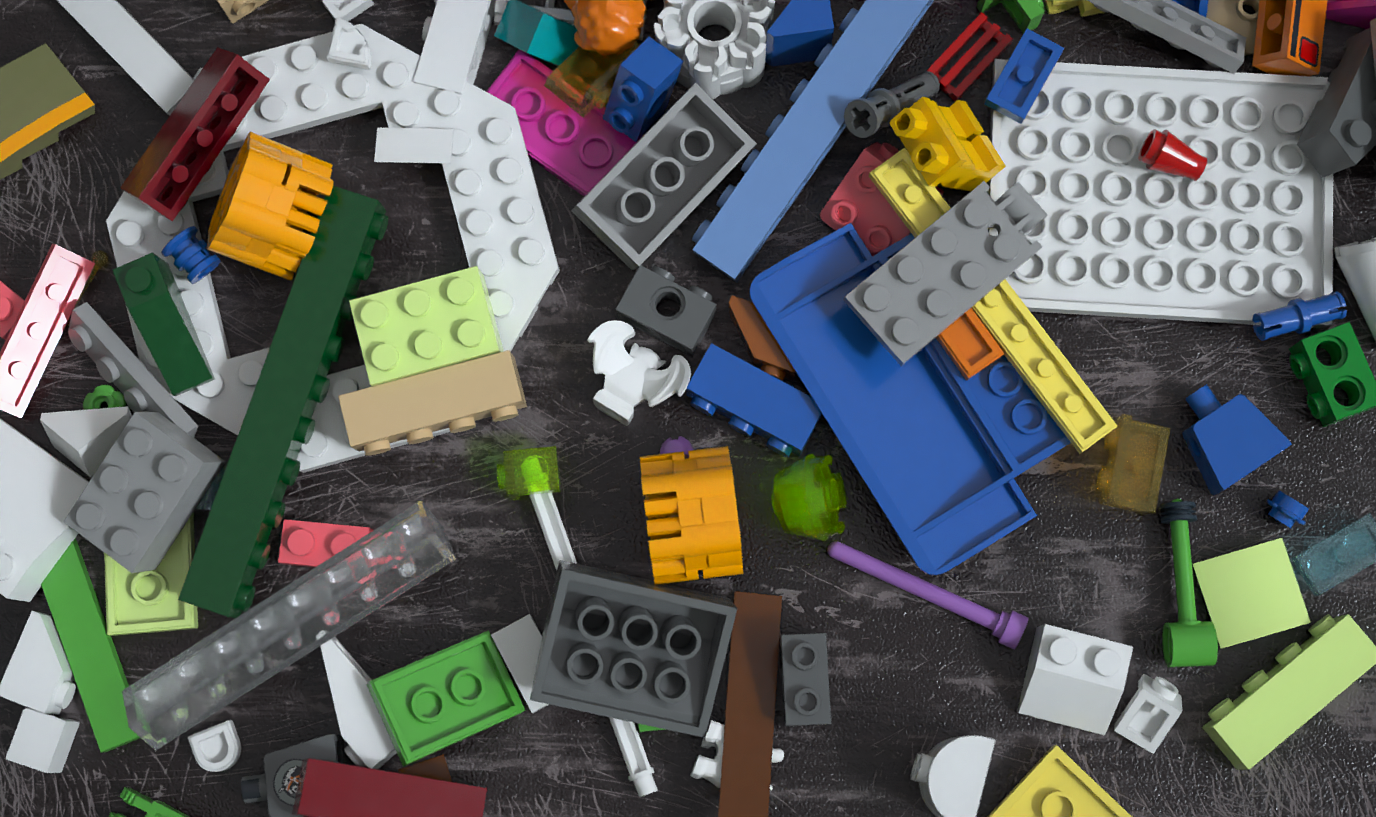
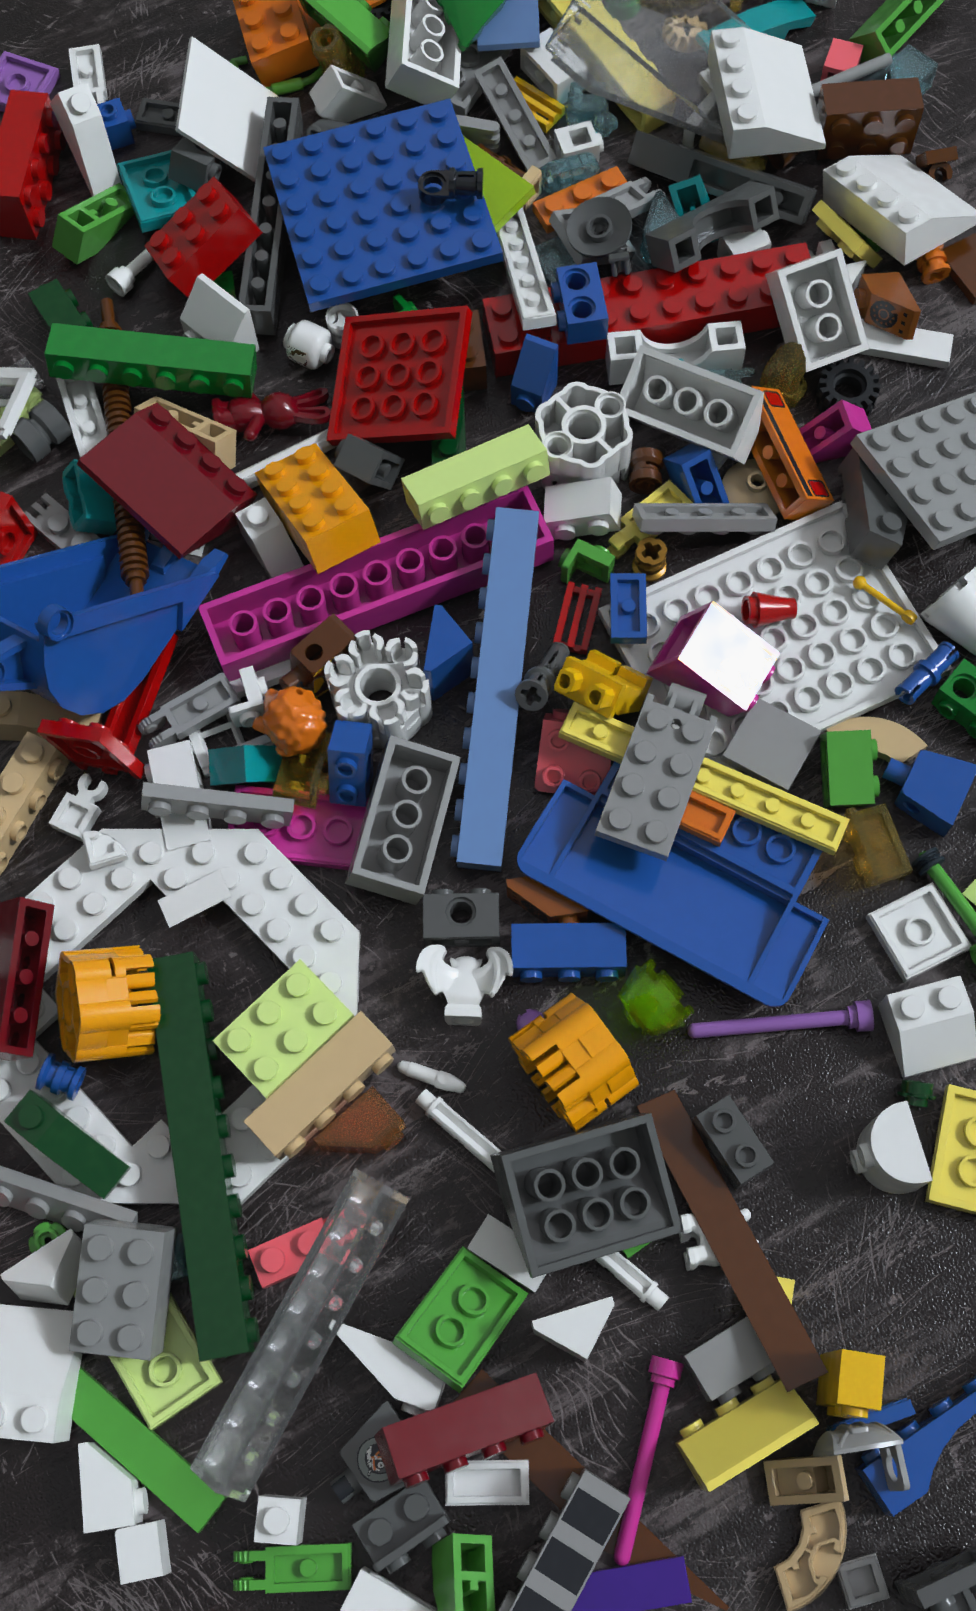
camera: 30 degrees left, 10 degrees down
white tile [188,720,241,772] -> none
clear neon green bracket [497,446,561,500] -> none
none -> light grey plate [141,782,294,829]
none -> white brick [254,1494,307,1546]
none -> clear orange slope [313,1086,406,1154]
none -> white piece [397,1060,466,1093]
none -> white slope [532,1296,615,1362]
none -> pearl gold bush [632,537,667,582]
none -> slope [647,601,780,717]
none -> light grey tile [721,698,822,792]
none -> bright green brick [820,730,880,808]
none -> tan tile [824,717,928,764]
none -> yellow hinge [853,576,917,625]
none -> white tile [866,882,972,983]
none -> dark green plate [897,1080,937,1107]

